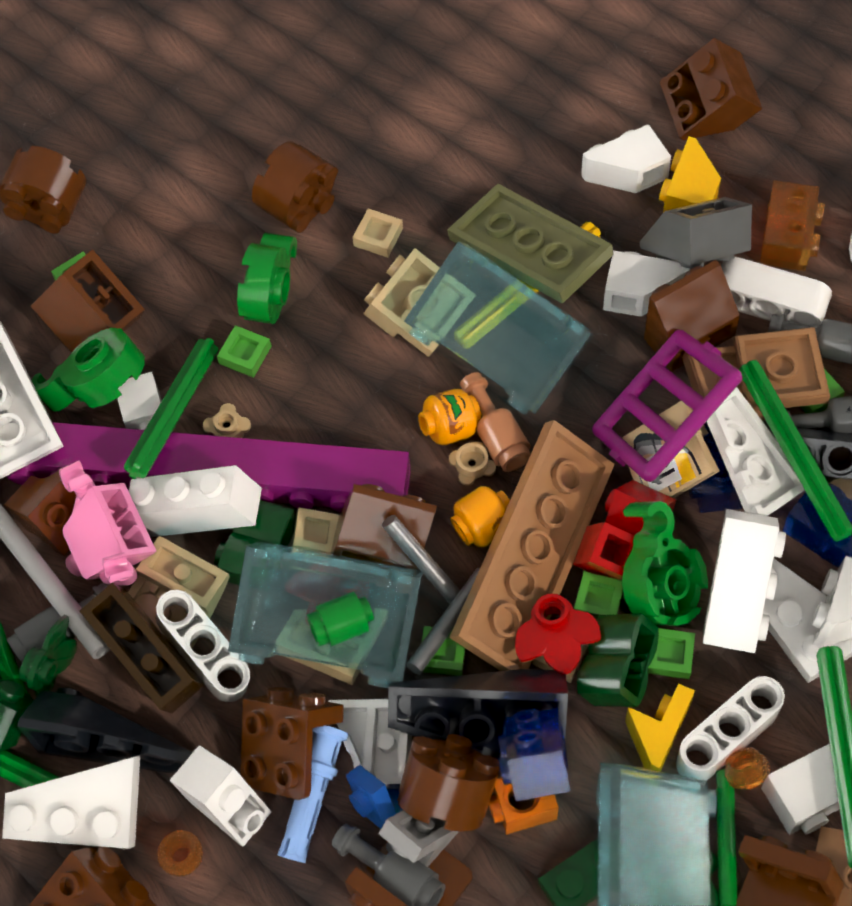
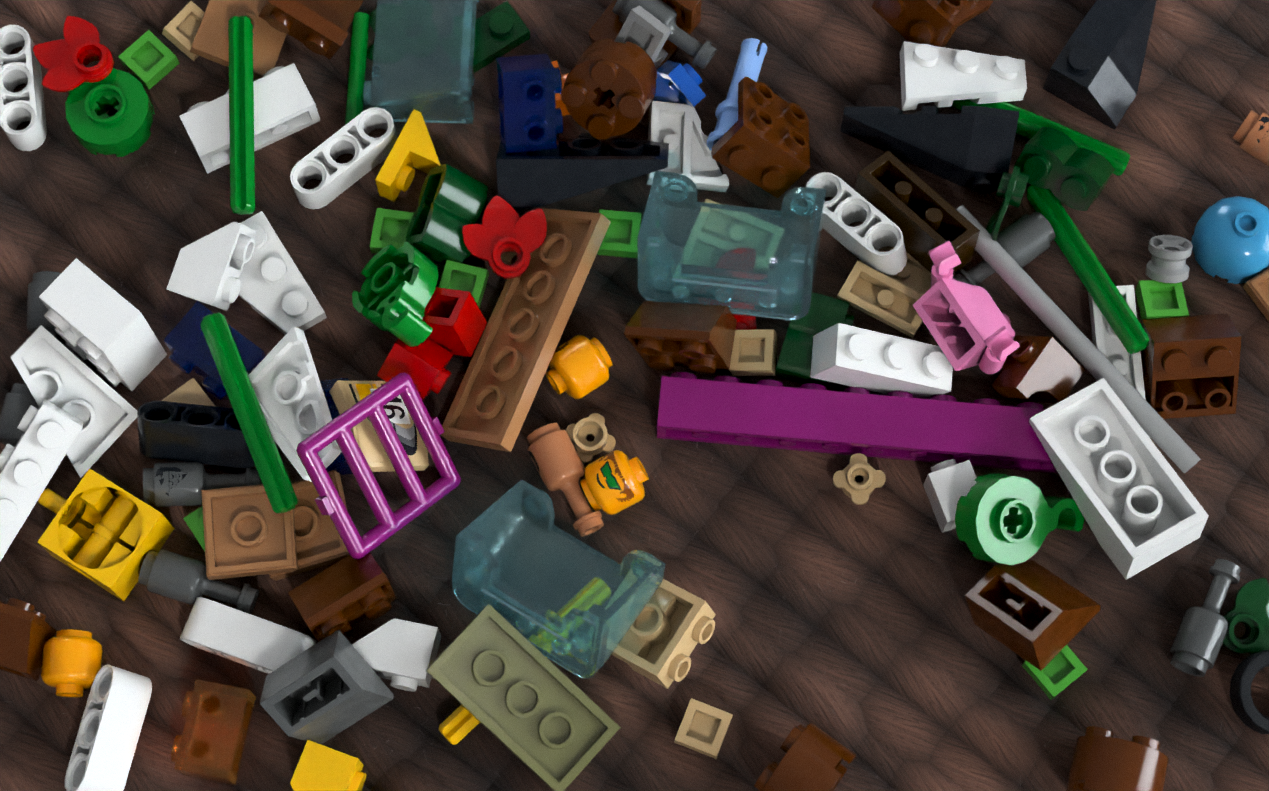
camera: 175 degrees right, 10 degrees up
green axle [124,338,218,479] -> none
clear orange plate [157,830,203,877] -> none
white slope [170,745,271,847] -> none
bright green plate [217,325,272,378] -> none
green piece [237,233,297,324] -> none
green brick [306,591,374,647] -> none
flat silver bar [382,515,460,604] -> none
flat silver bar [406,568,480,675] -> none
white brick [703,509,786,653] -> none
clear orange plate [725,748,770,790] -> none

